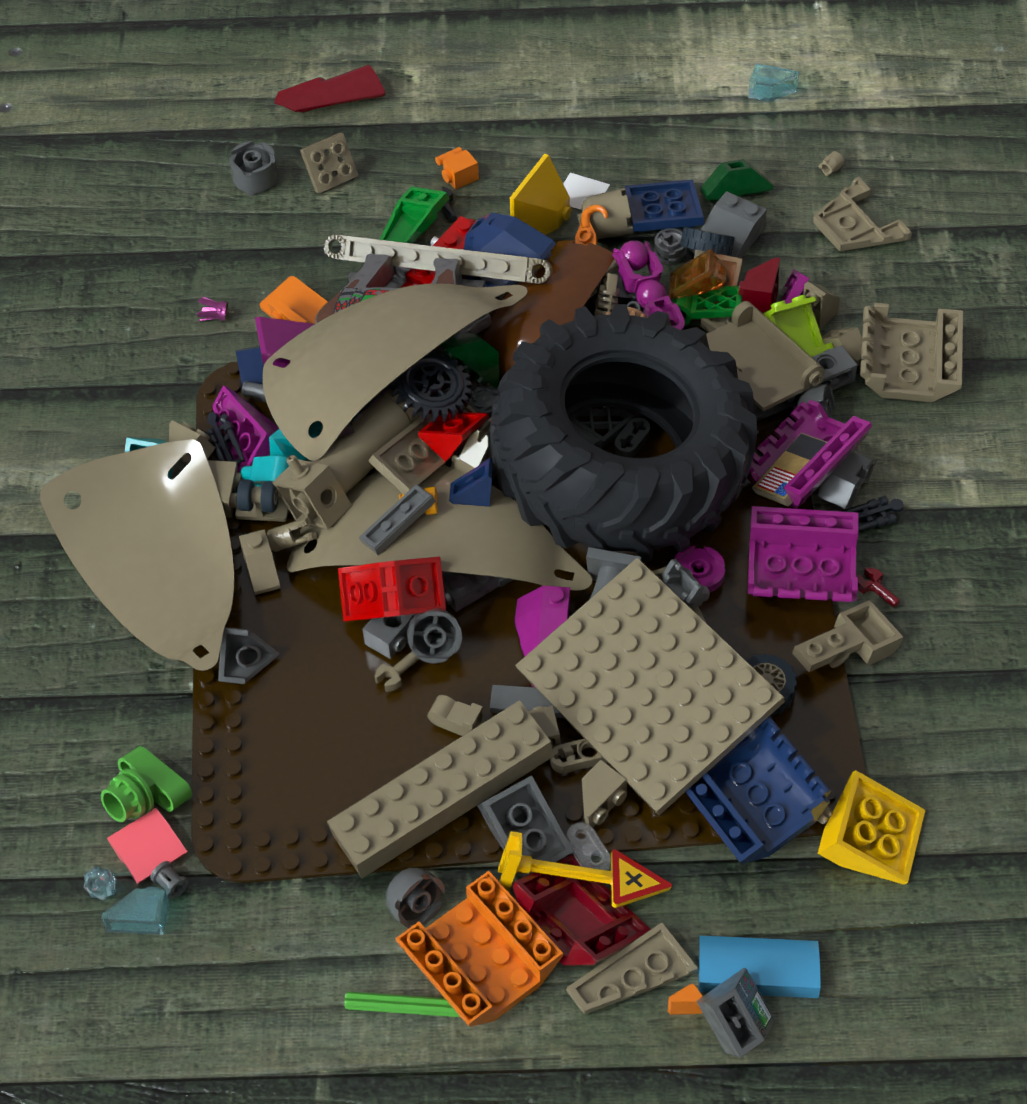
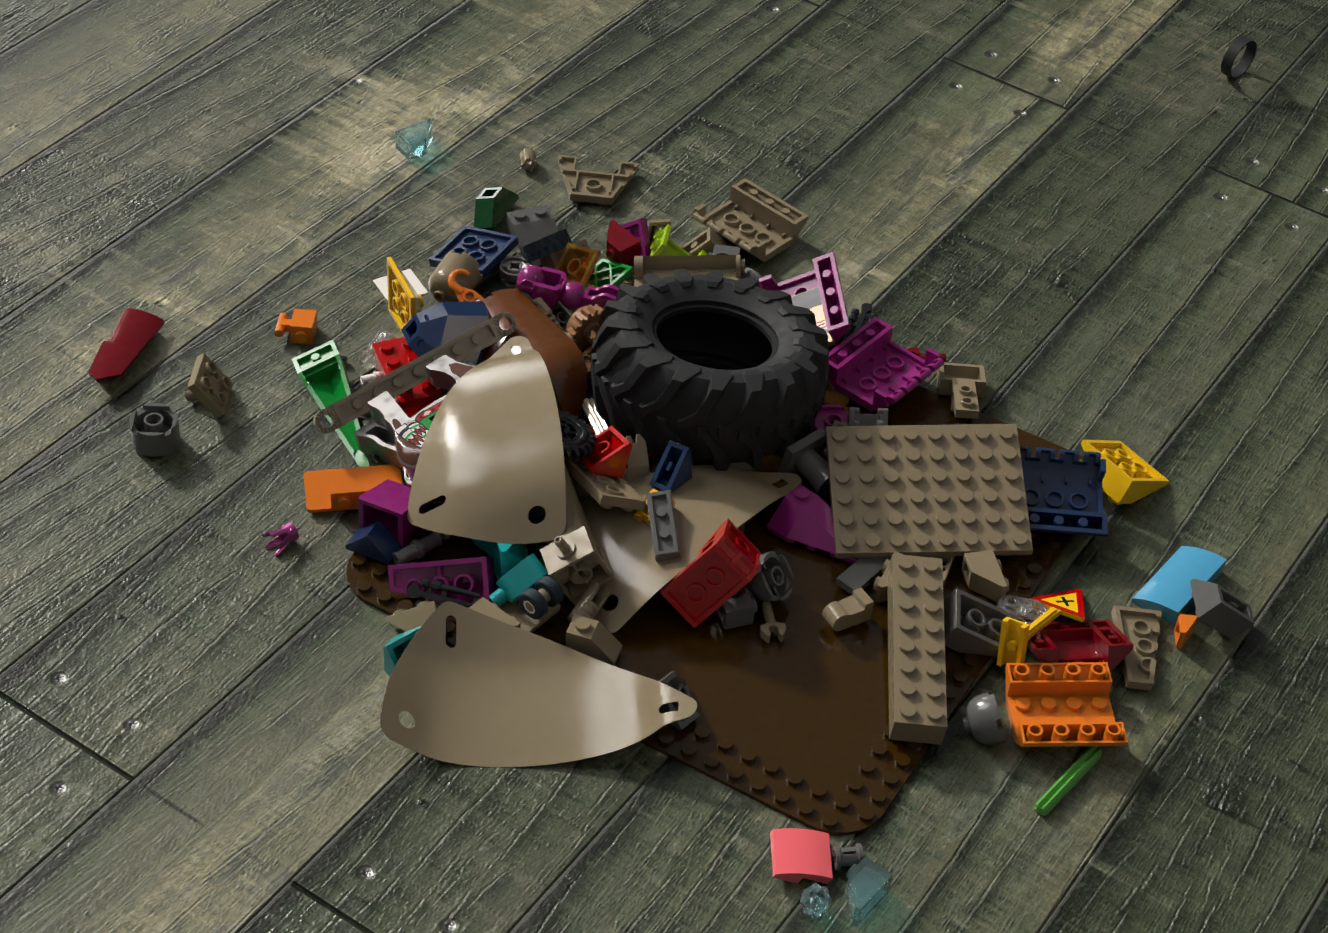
camera: 60 degrees left, 10 degrees down
bright green beam [101,746,192,822] -> none

